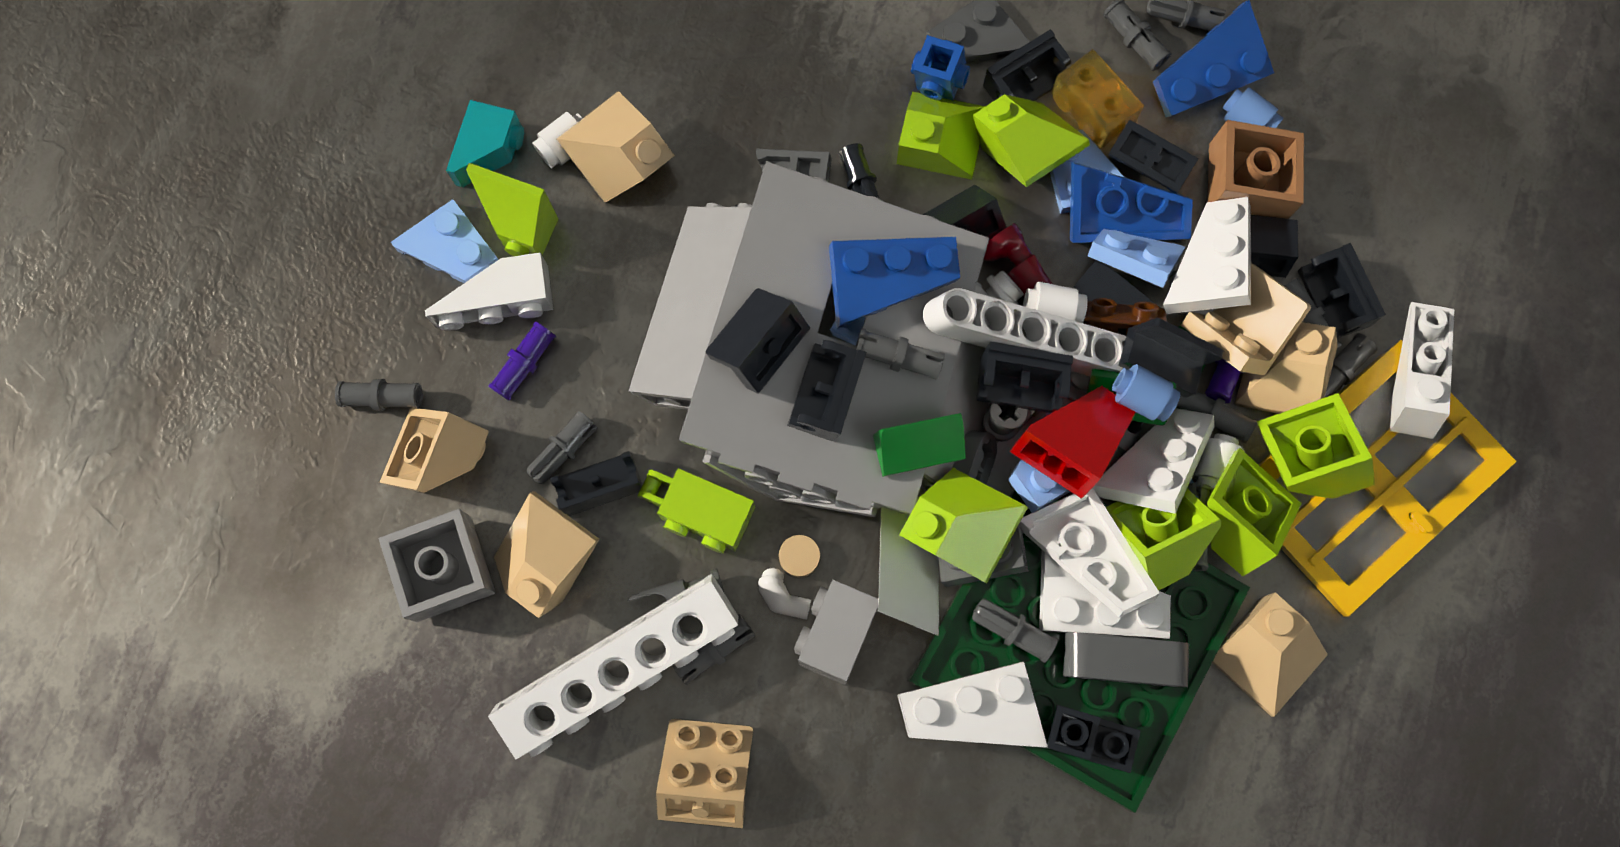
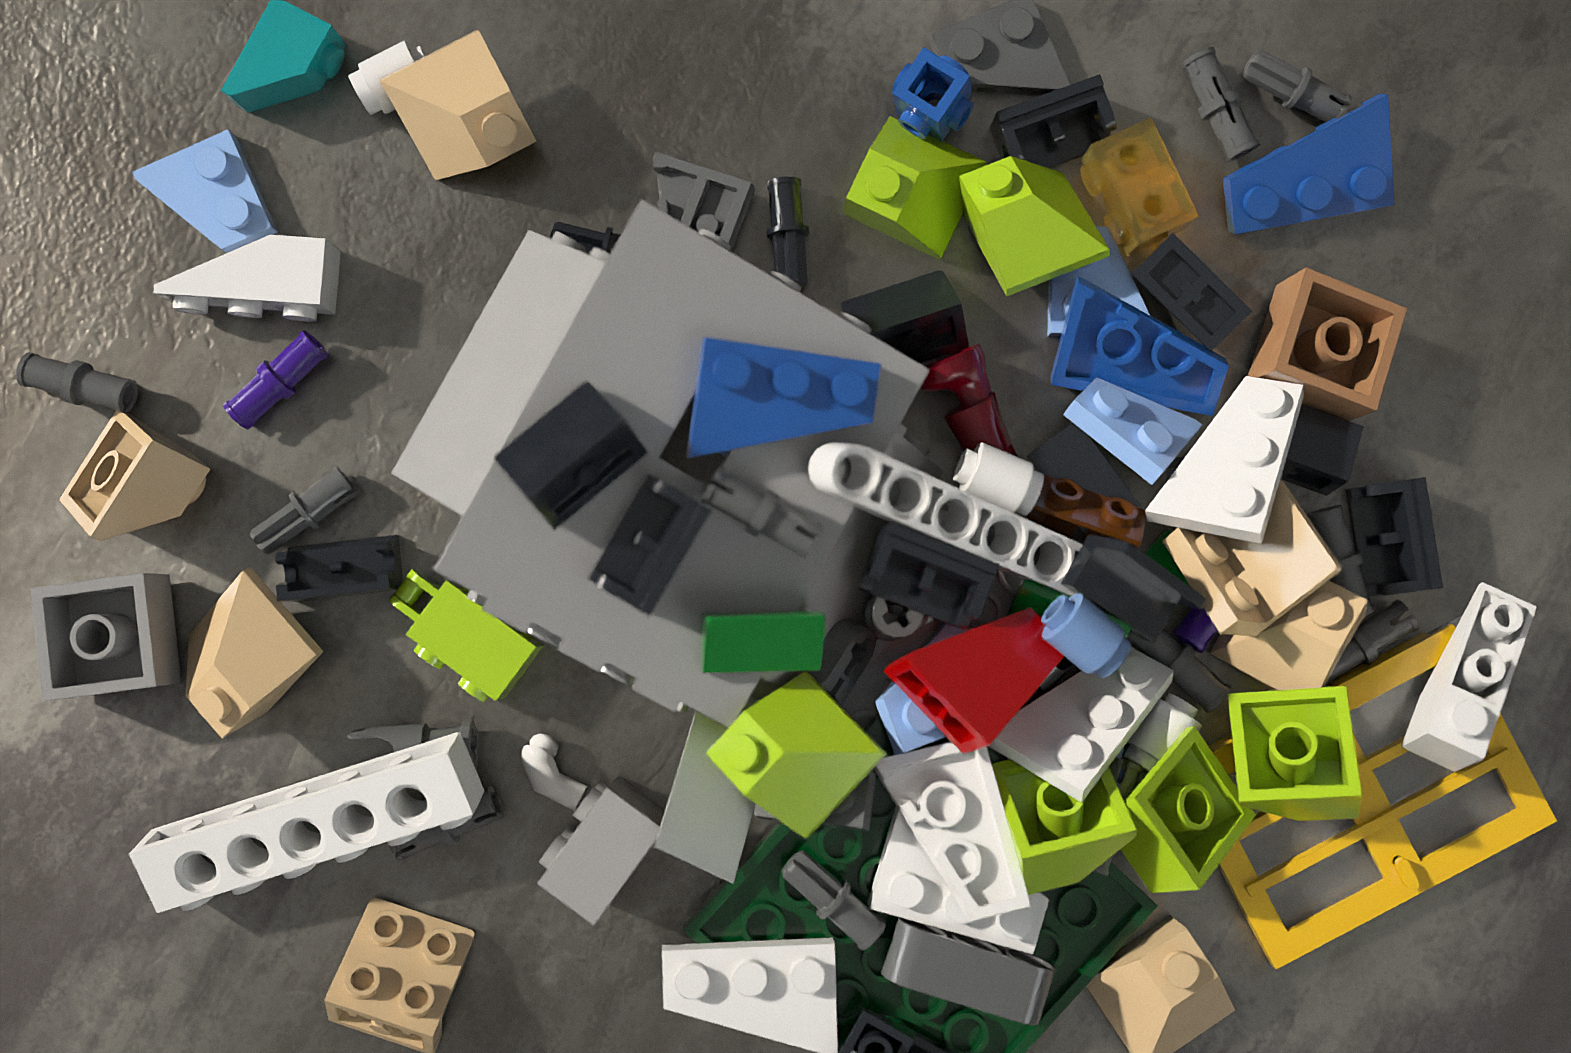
camera: 10 degrees right, 10 degrees up
lime slope [466,163,559,256] -> none
tan tile [779,535,820,578] -> none
white plate [986,271,1024,305] -> none
medium blue brick [1222,87,1284,128] -> none

